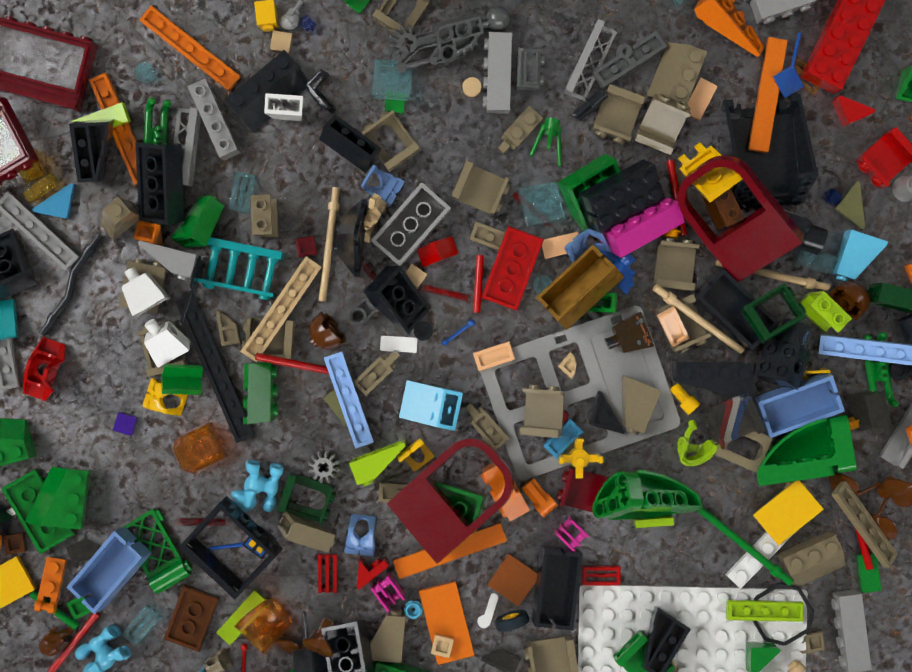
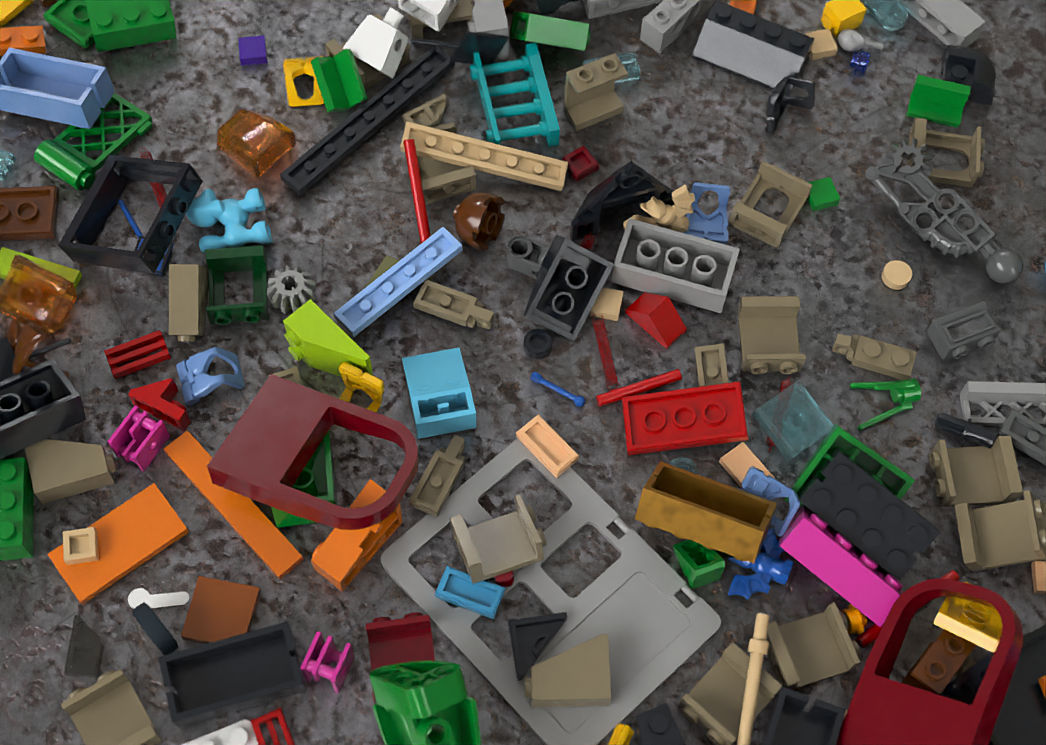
camera: 65 degrees right, 25 degrees down
green wedge [243,362,279,424] -> none
white torso [264,93,303,121] -> none
tan bar [318,187,340,302] -> none
black brick [319,115,382,173] -> none
clear light blue tile [371,59,413,101] -> none
white sticker [380,336,417,353] -> none
medium azure plate [404,600,423,619] -> none
light grey brick [483,32,512,114] -> none
orange piece [521,478,558,518] -> none
tan tile [558,352,576,379] -> none
yellow piece [559,437,604,478] -> none
torso [604,312,654,353] -> none
light nougat tile [656,306,690,347] -> none

